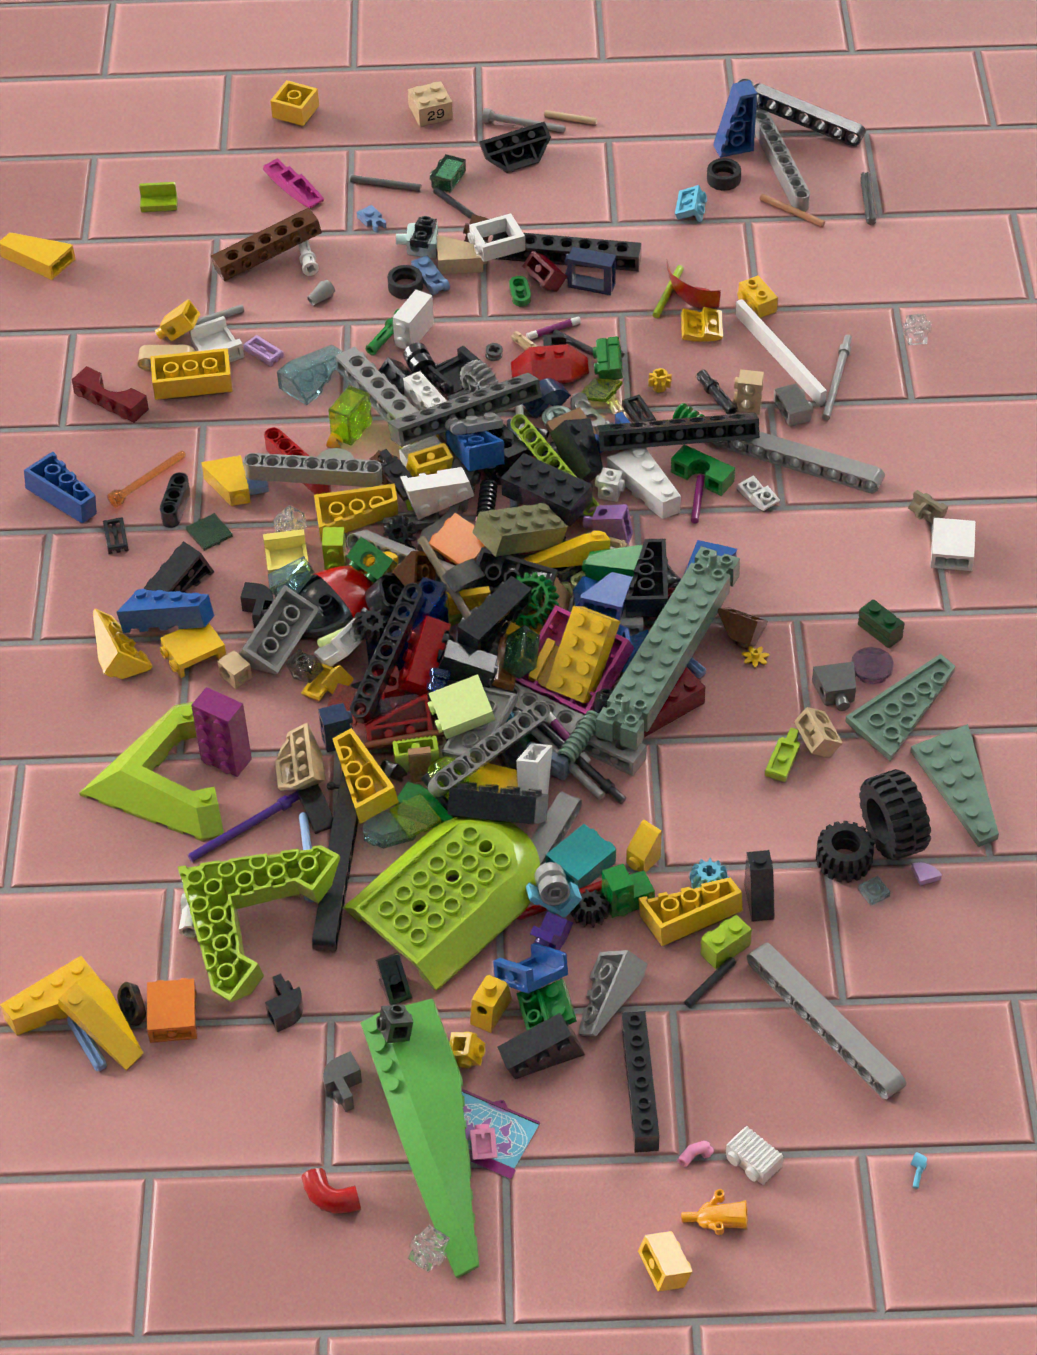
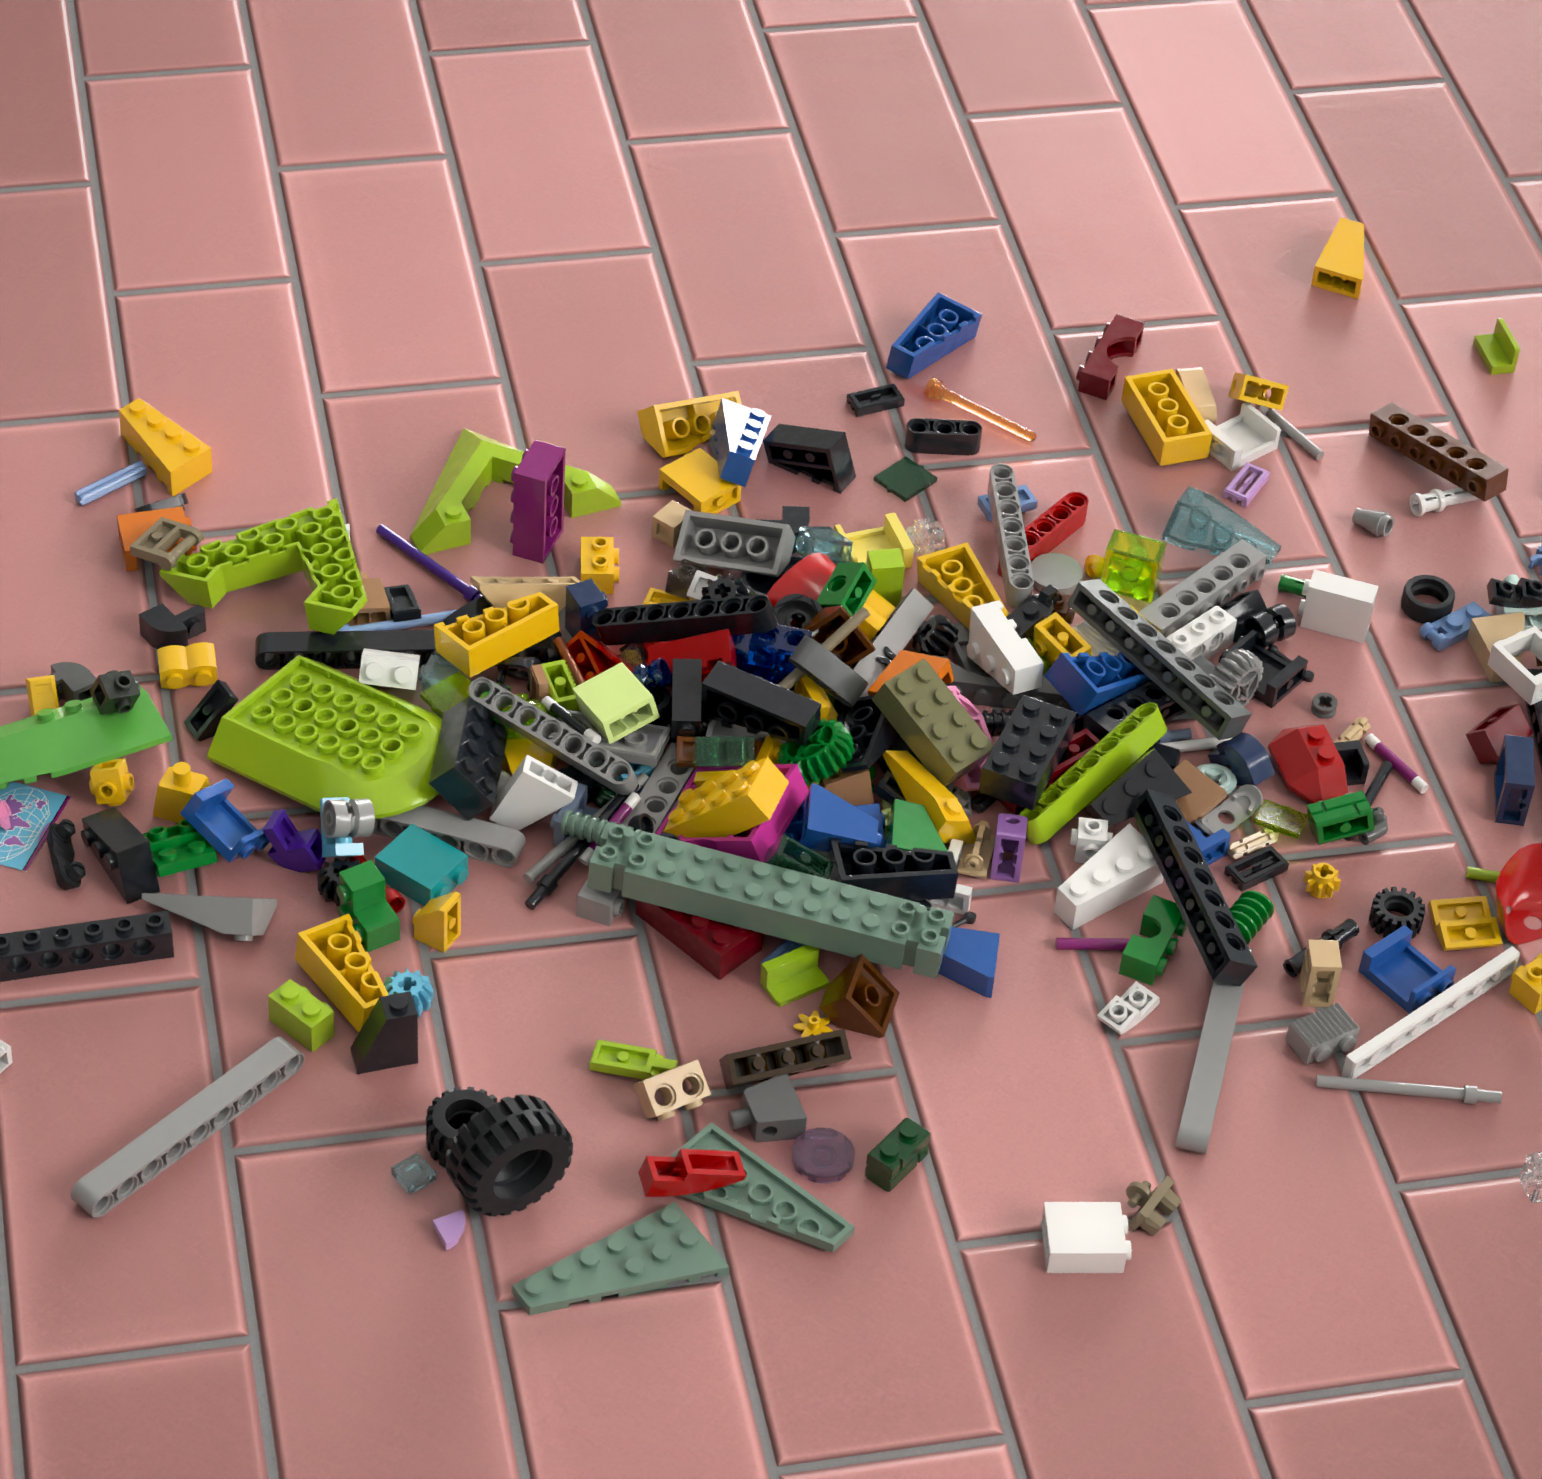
camera: 75 degrees right, 5 degrees down
yellow wedge [58,973,143,1071] -> none
yellow slope [201,455,251,506] -> none
light grey hinge [445,413,503,435] -> none
green plate [509,276,531,307] -> none
black bar [684,957,737,1008] -> none
none -> yellow tile [25,675,59,716]
none -> black piece [47,819,86,890]
none -> dark tan plate [130,517,204,571]
none -> yellow brick [157,642,218,689]
none -> white brick [359,648,420,690]
none -> black tile [384,584,421,622]
none -> black bar [541,696,601,744]
none -> yellow brick [580,537,619,594]
none -> black hinge [628,813,654,833]
none -> red slope [638,1149,746,1197]
none -> dark brown brick [719,1029,852,1090]
none -> lime panel [760,945,829,1007]
none -> brick [763,834,834,879]
none -> blue panel [1359,925,1456,1014]
none -> black tyre [1369,887,1426,939]

